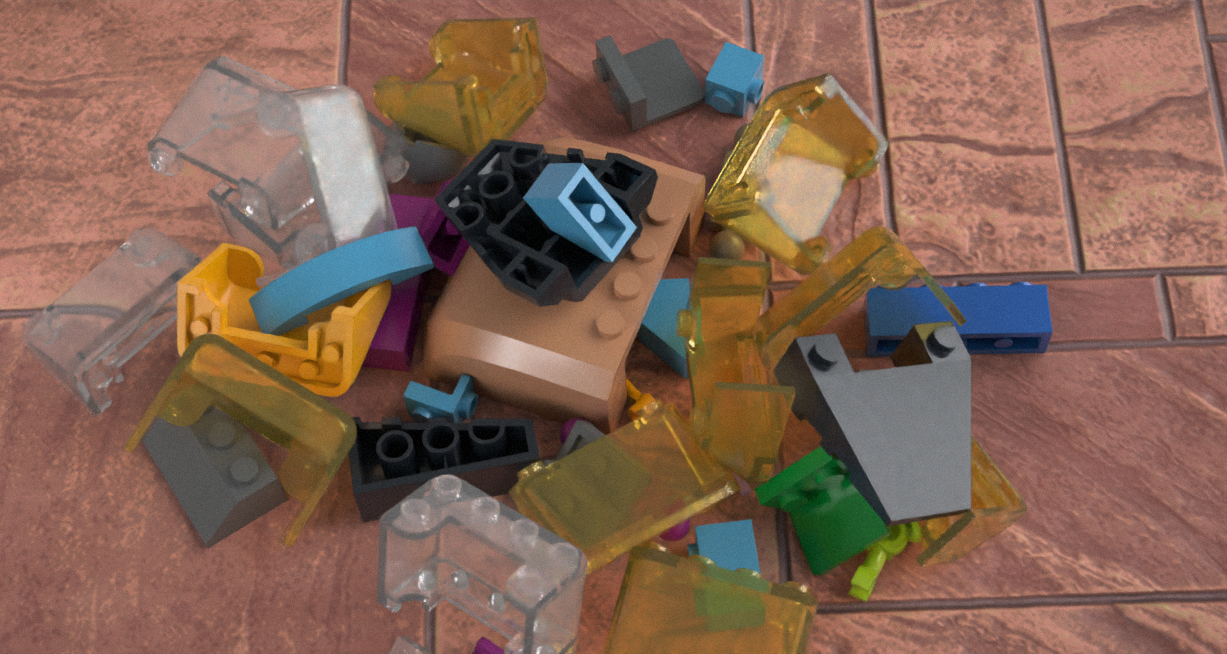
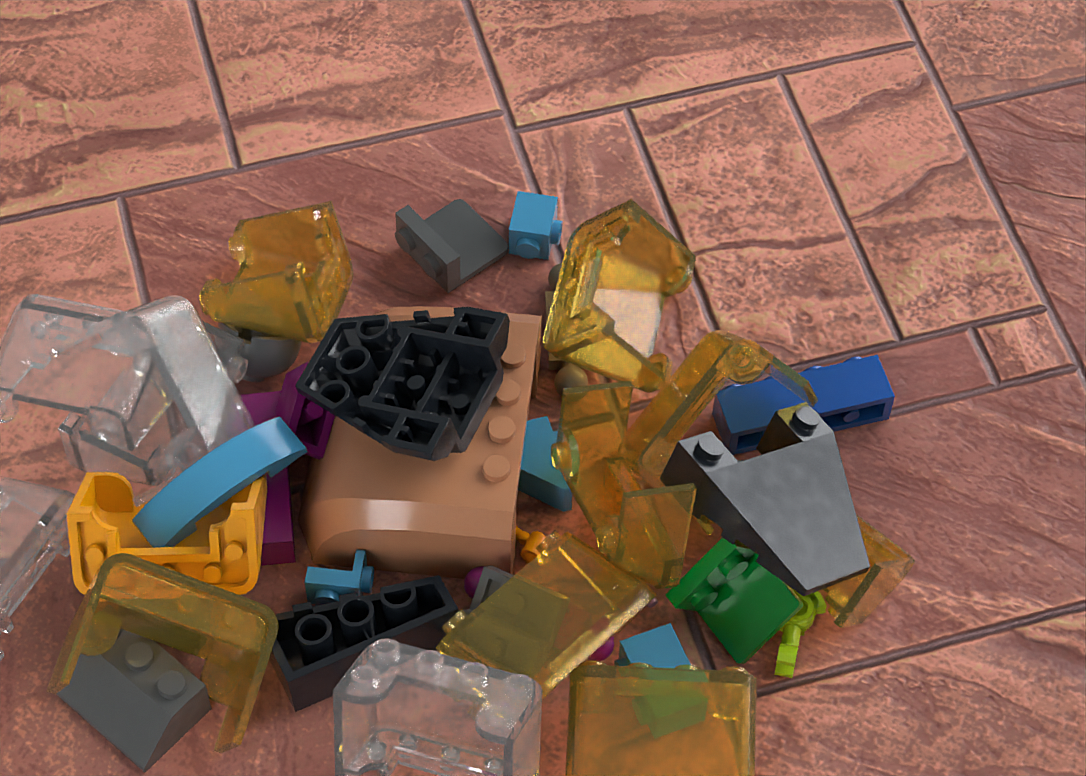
camera: 20 degrees left, 5 degrees down
dark azure slope [523,163,637,262] -> none

